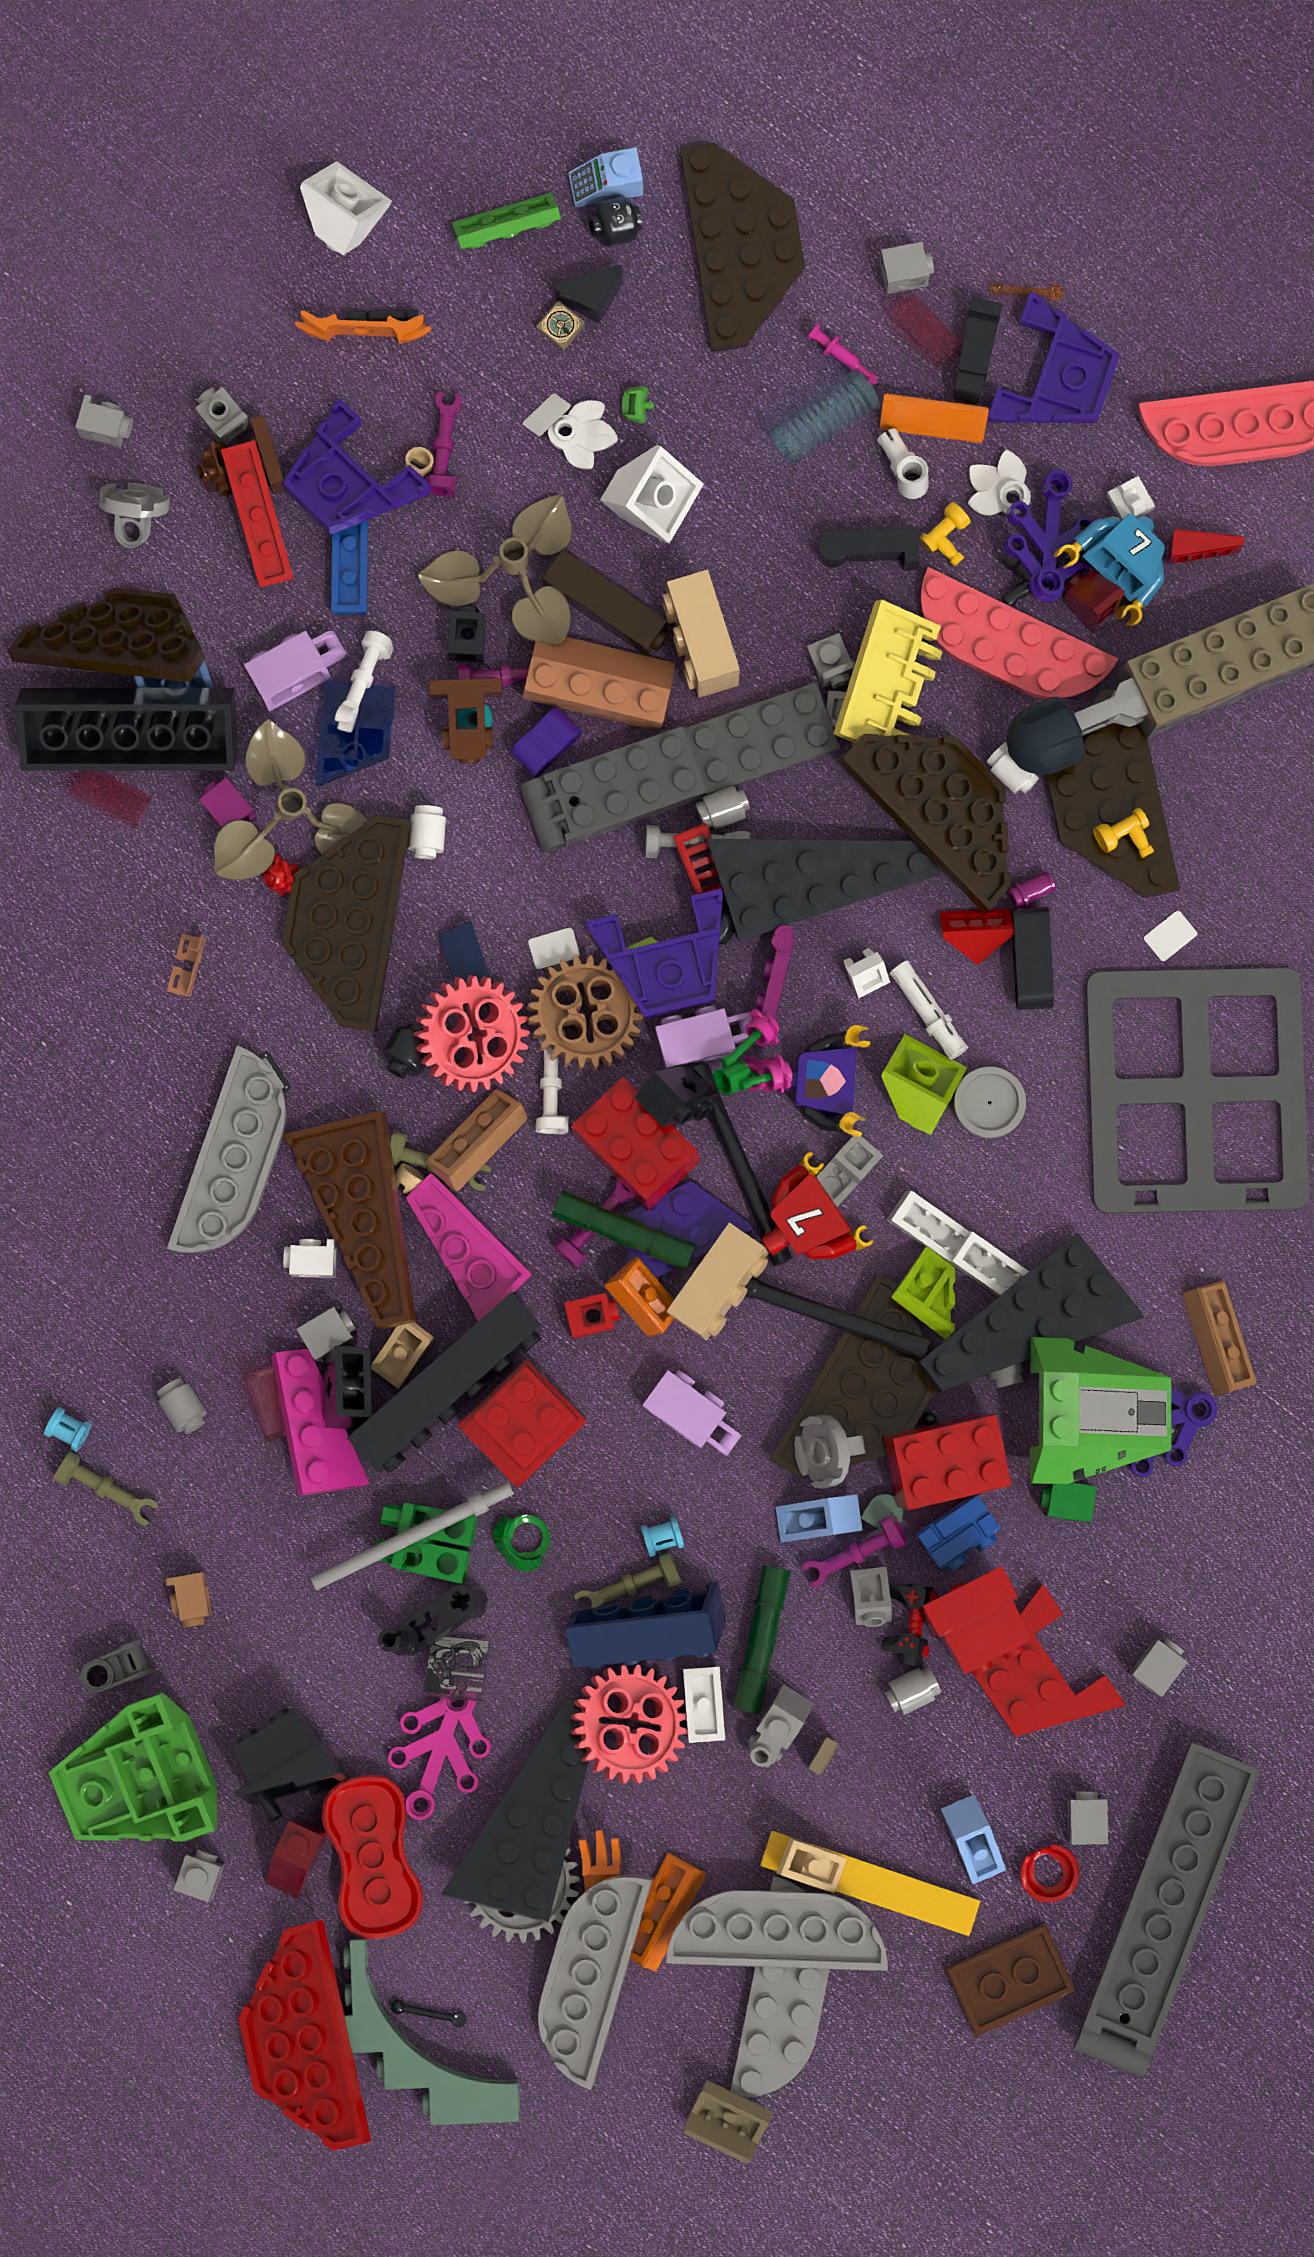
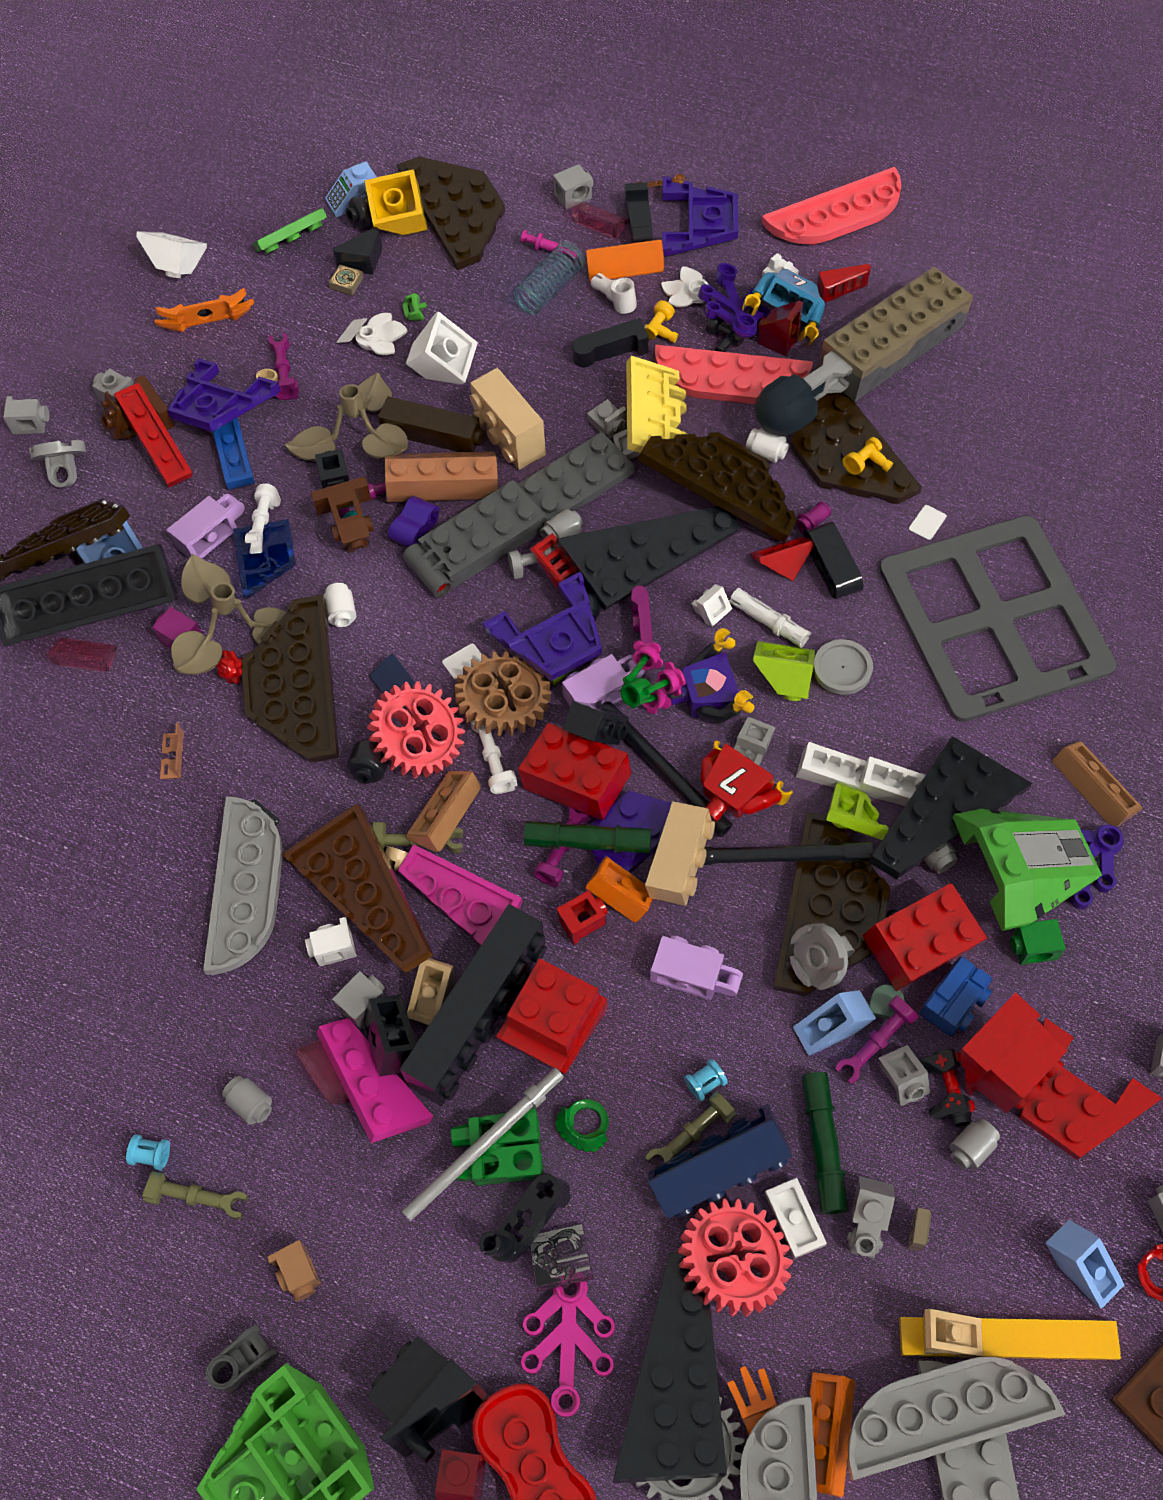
camera: 15 degrees left, 20 degrees down
none -> yellow slope [364,169,428,235]

